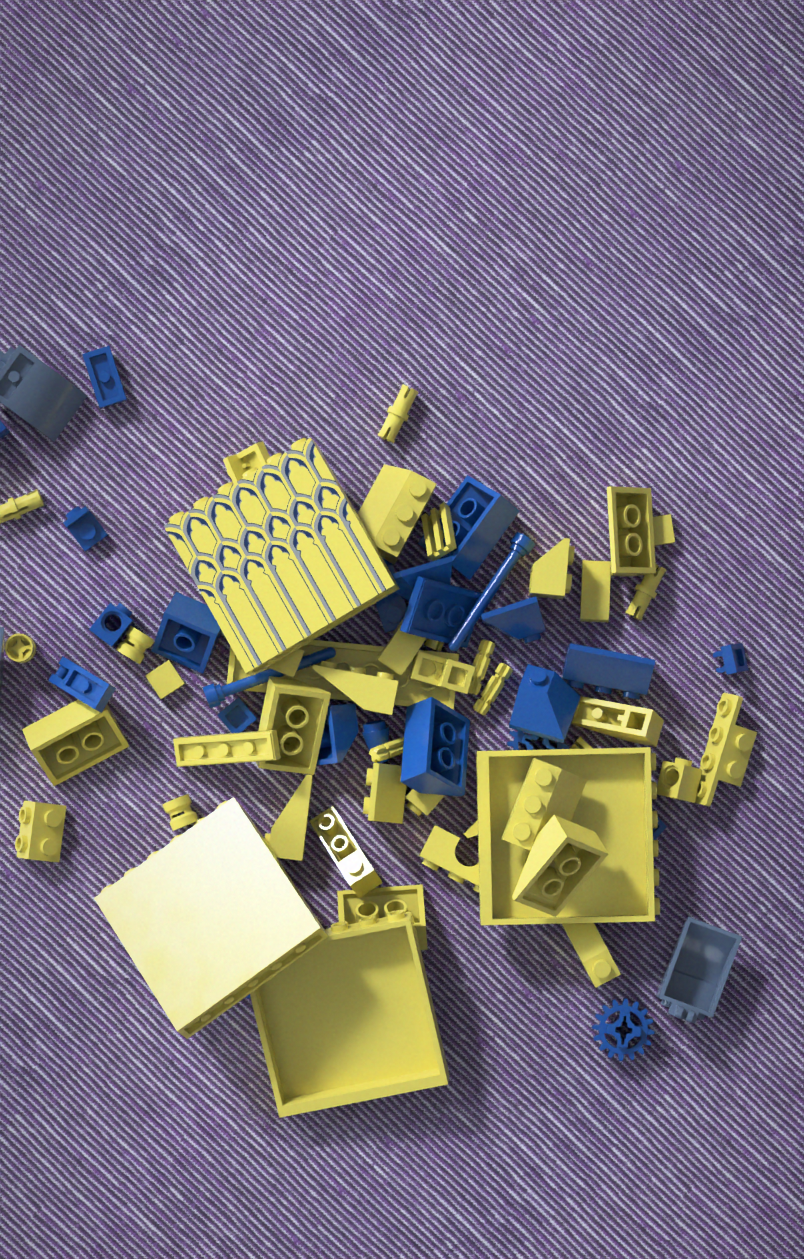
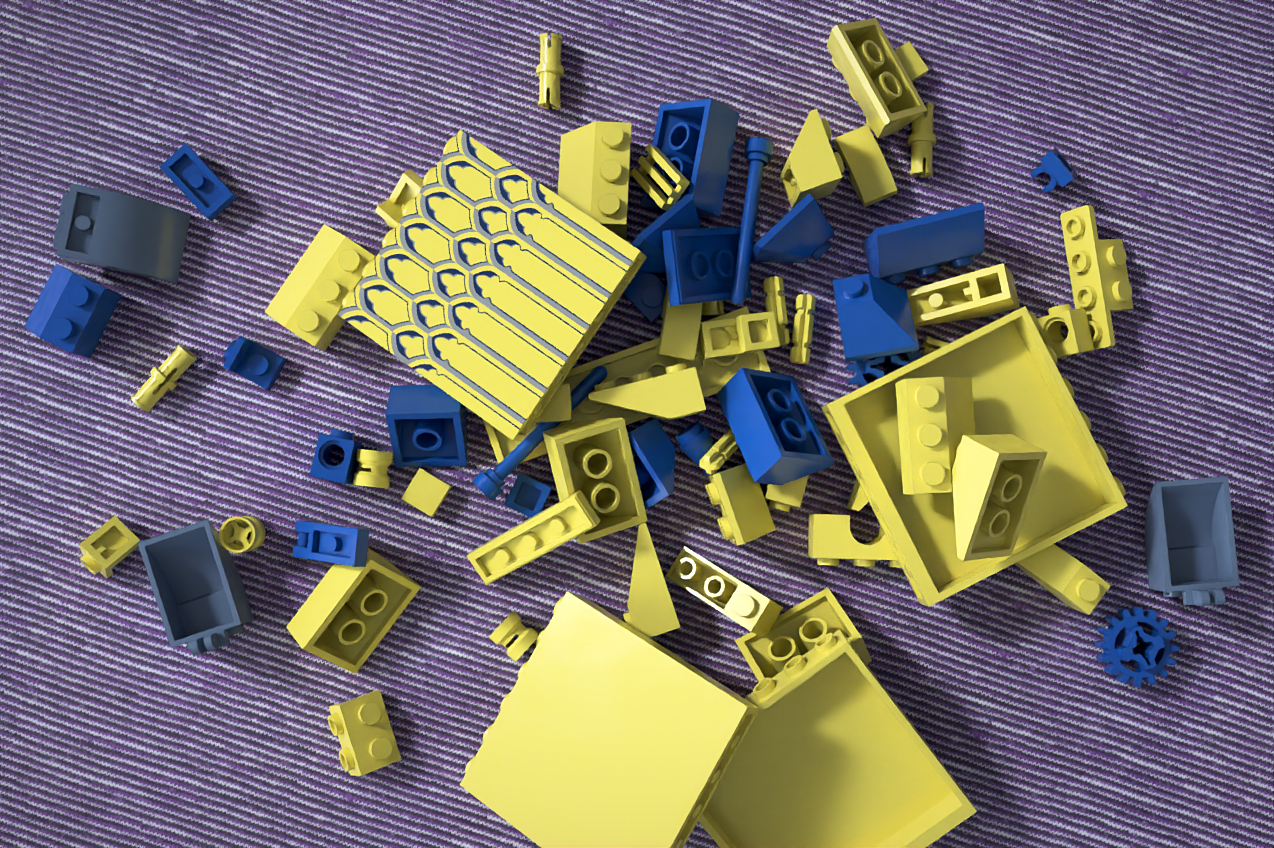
camera: 30 degrees left, 0 degrees up
none -> light yellow slope [265,224,376,351]

